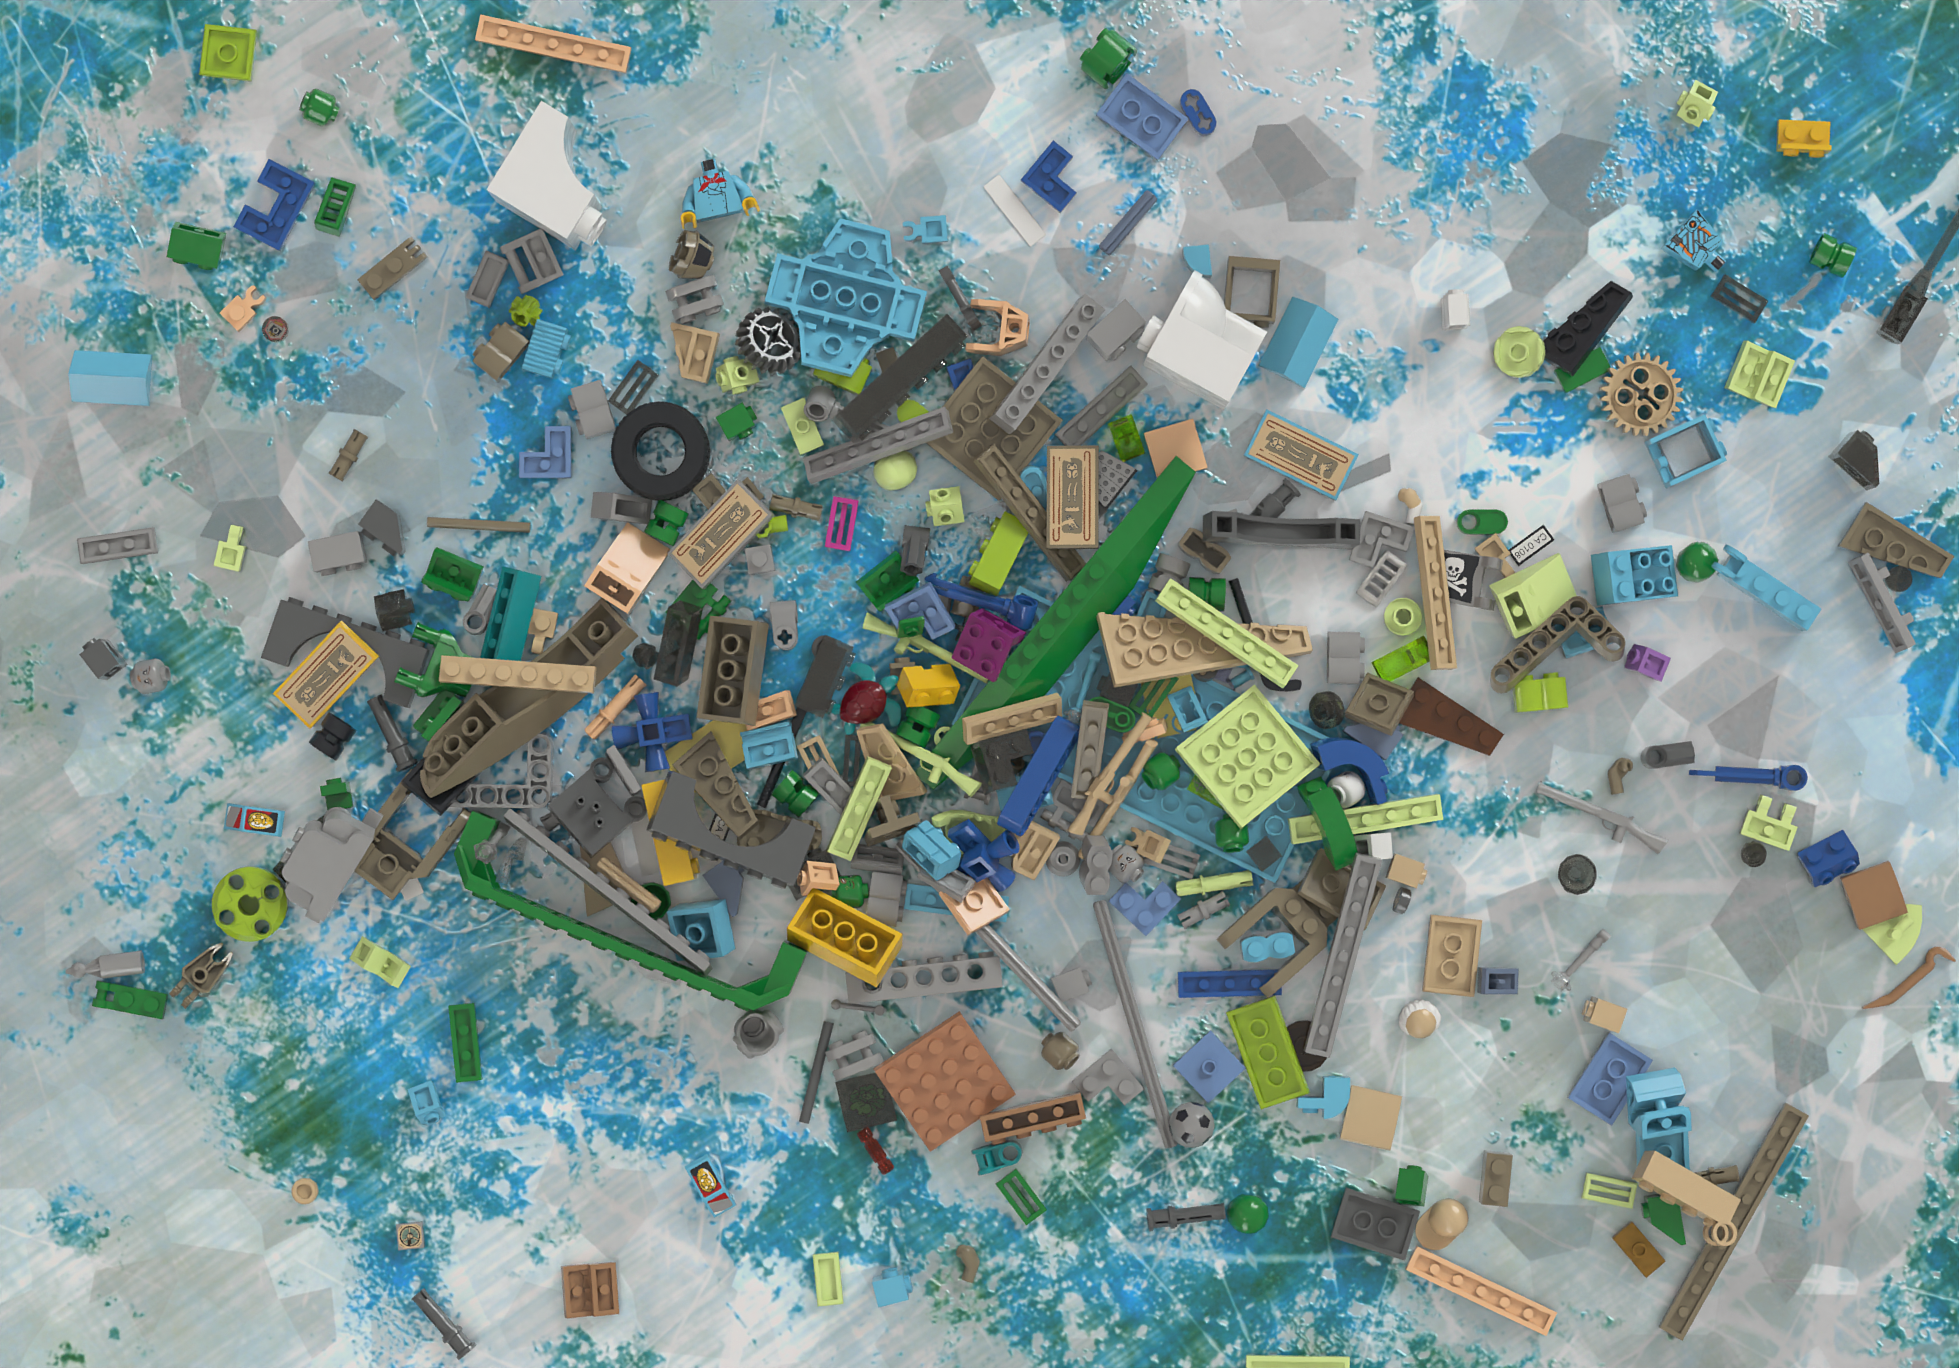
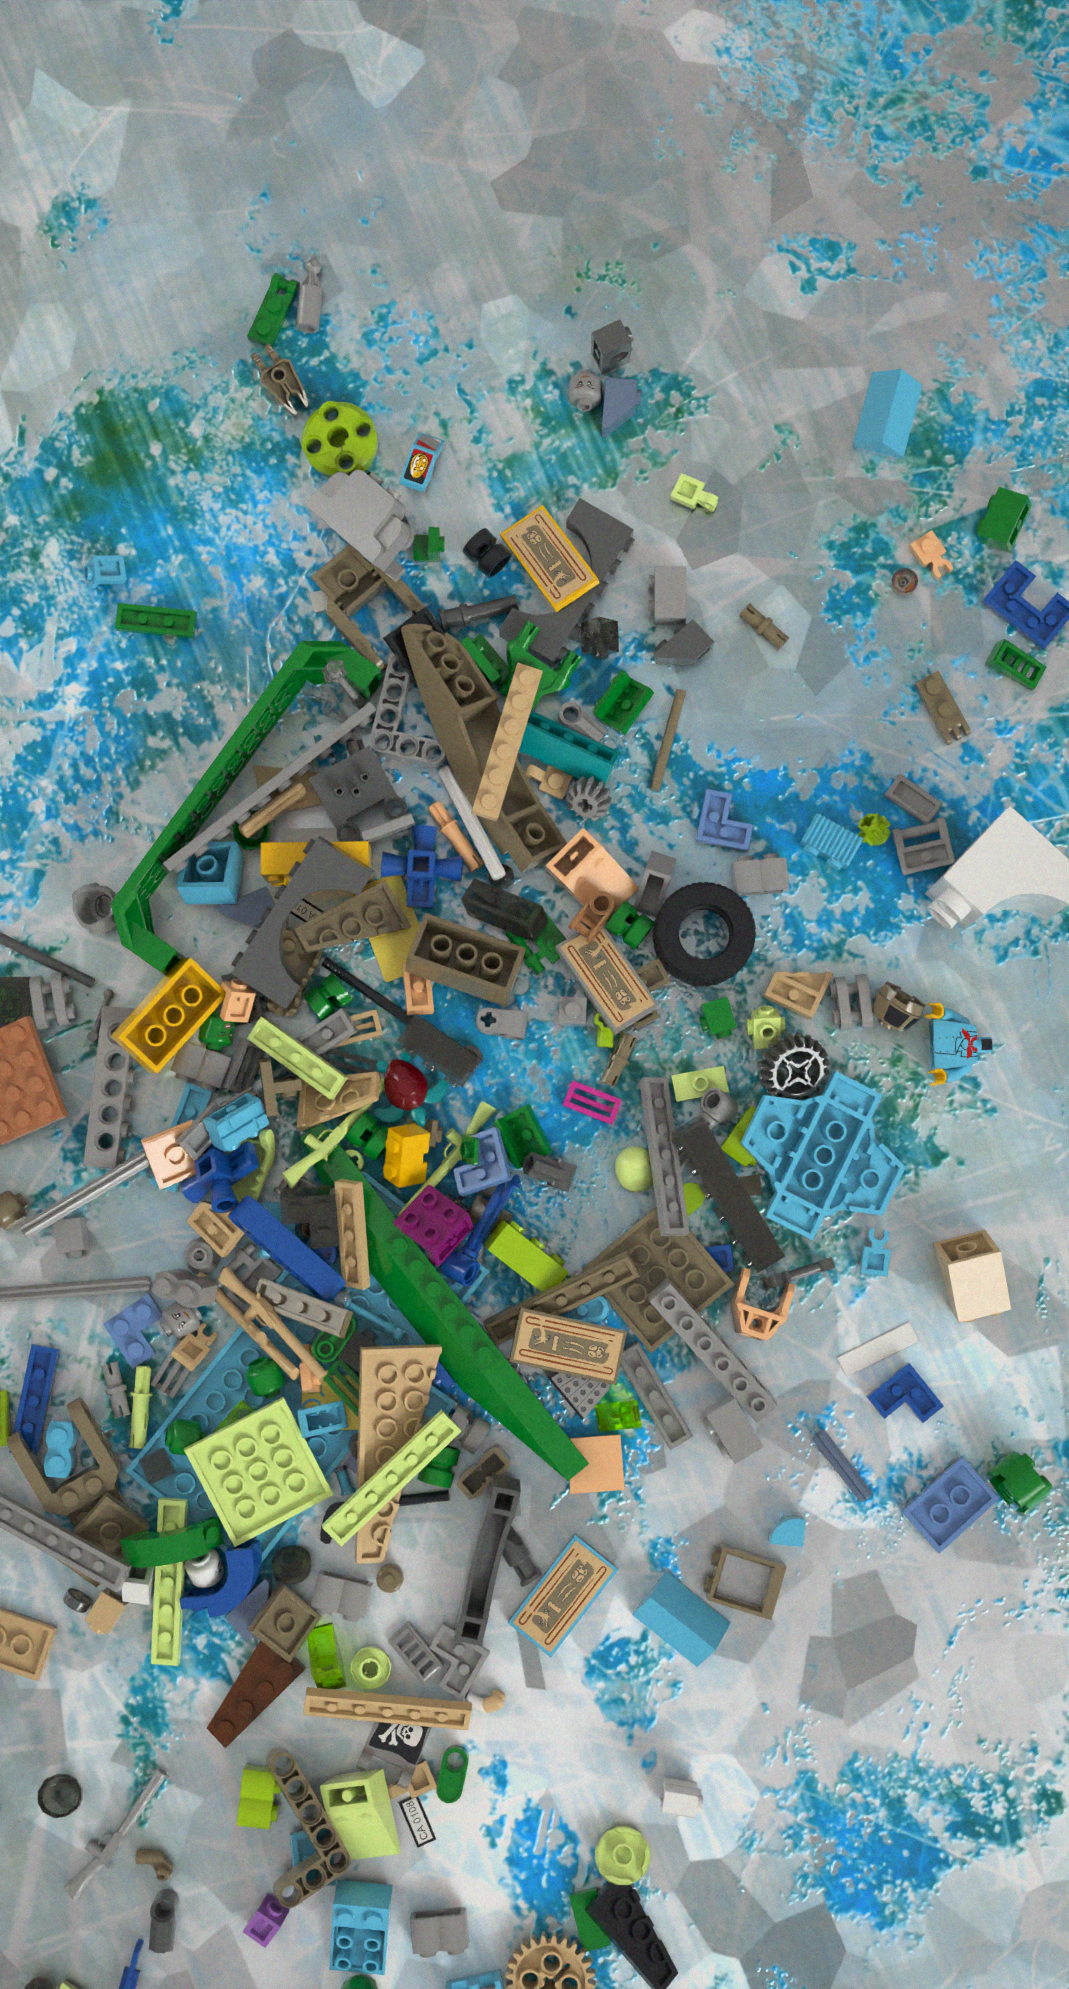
camera: 105 degrees right, 5 degrees down
light grey tile [77,527,158,564] -> none
tan tile [292,1178,319,1204] -> none
yellowish green slope [349,936,411,988] -> none
dark tan brick [473,322,530,382] -> none
clear smoke tile [608,360,659,415] -> none
medium azure plate [740,721,798,770] -> none
yellowish green brick [925,486,965,526] -> none
white piece [1137,270,1267,410] -> none
blue beam [1180,89,1217,136] -> none
none -> dark tan piece [376,1563,404,1593]
none -> white axle [439,765,506,880]
none -> light grey gear [566,776,612,822]
none -> medium nougat piece [568,891,615,944]
none -> sand blue slope [601,378,641,437]
none -> tan slope [933,1230,1011,1323]

